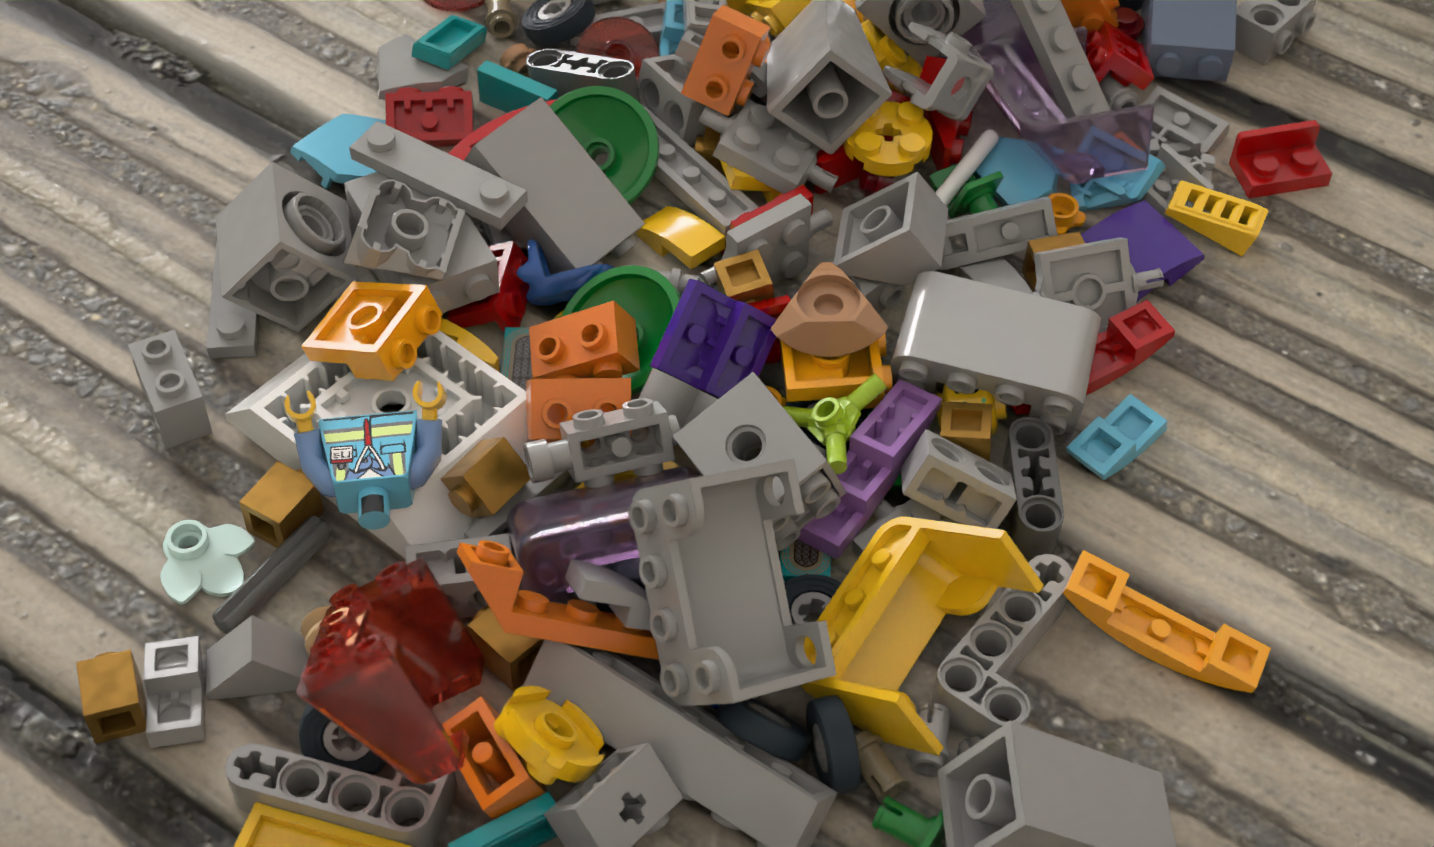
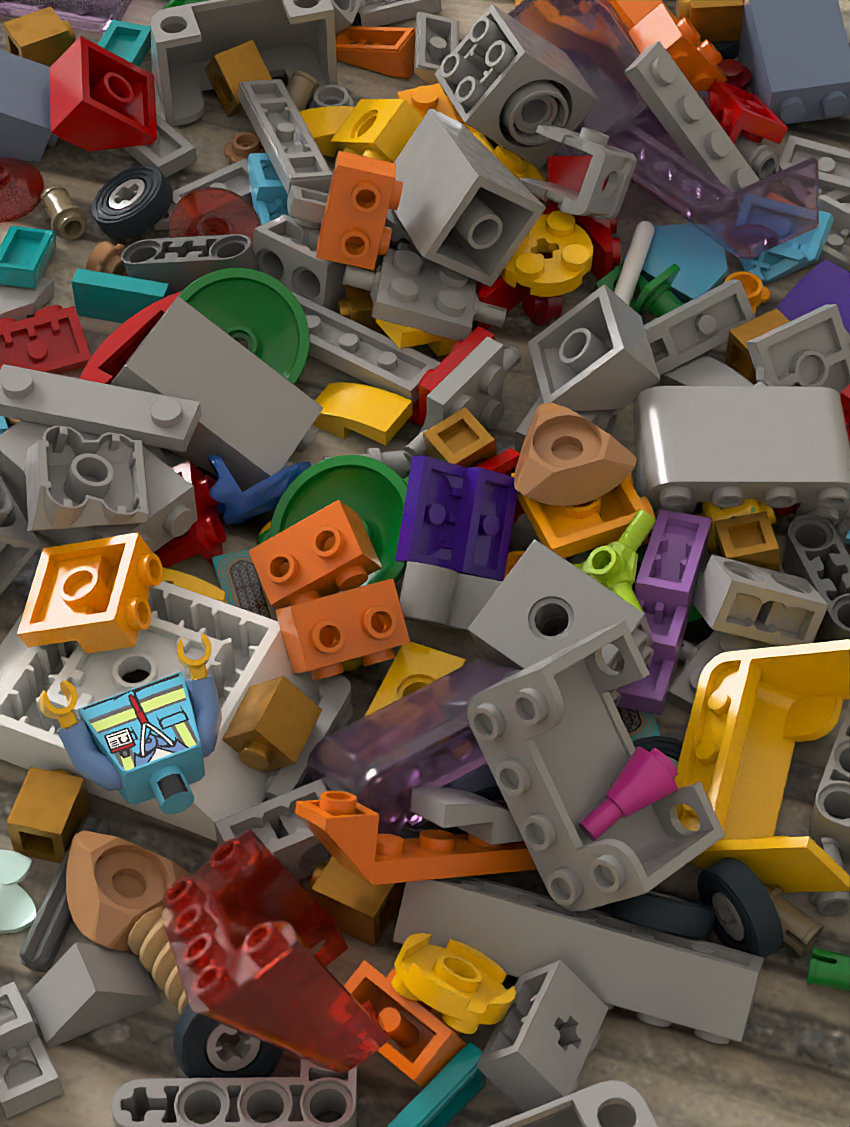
camera: 15 degrees left, 0 degrees up
light grey brick [523,398,680,488] -> none
none -> medium nougat hat [66,830,202,951]
none -> dark pink cone [579,747,678,841]

